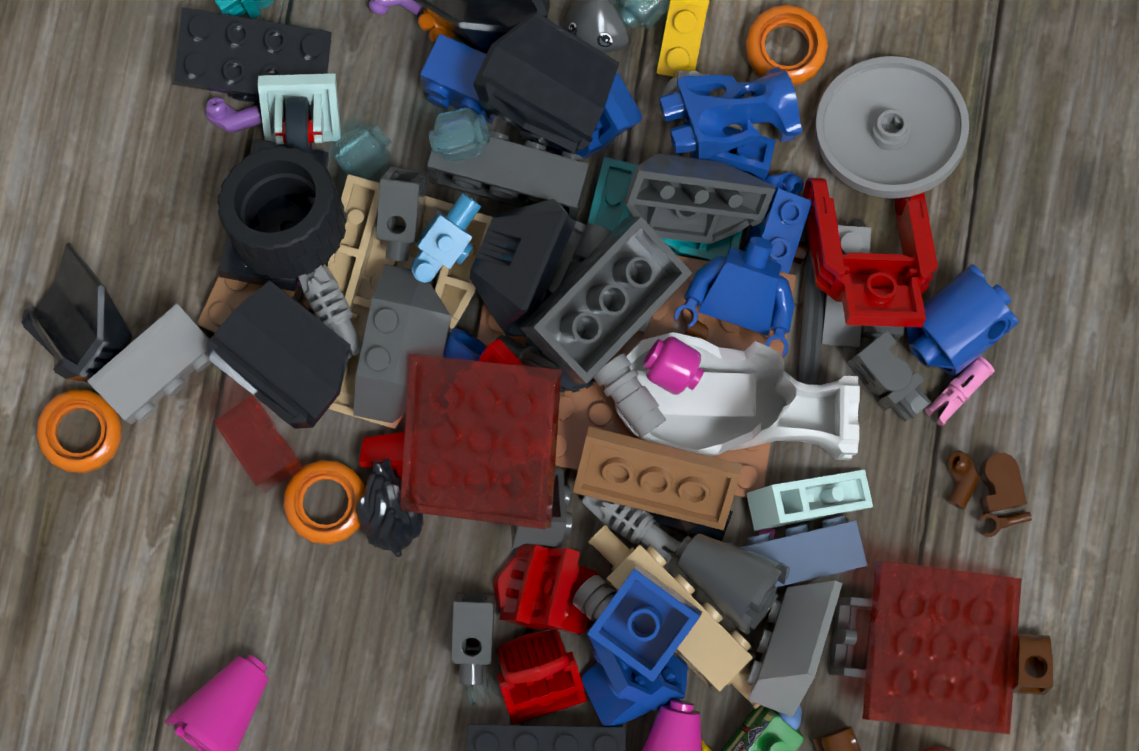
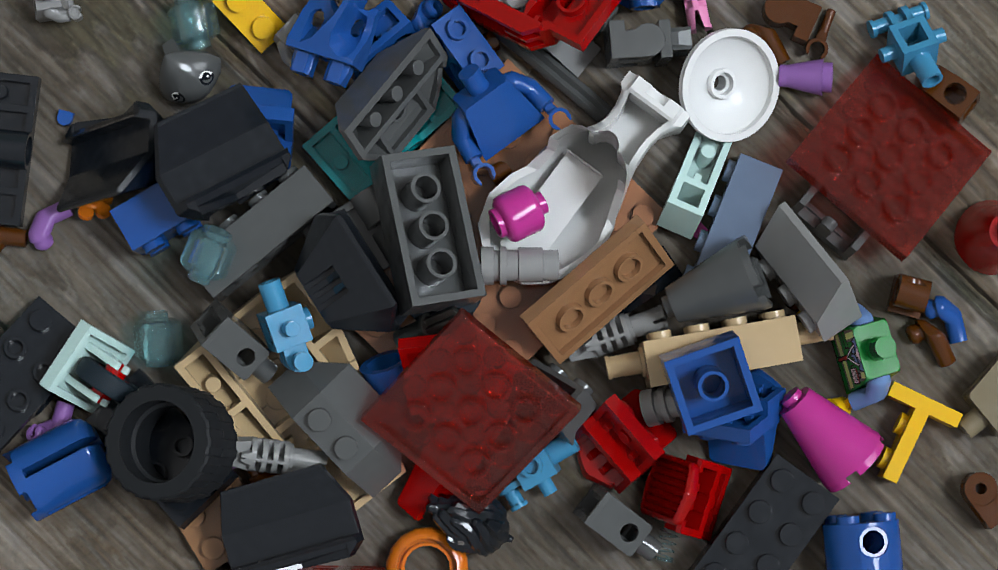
camera: 50 degrees left, 5 degrees up
none -> blue cylinder [2,419,113,521]
none -> dark azure piece [482,431,580,512]
none -> white dish [679,28,780,142]
none -> medium lavender cone [779,58,833,96]
none -> dark azure piece [866,1,947,88]

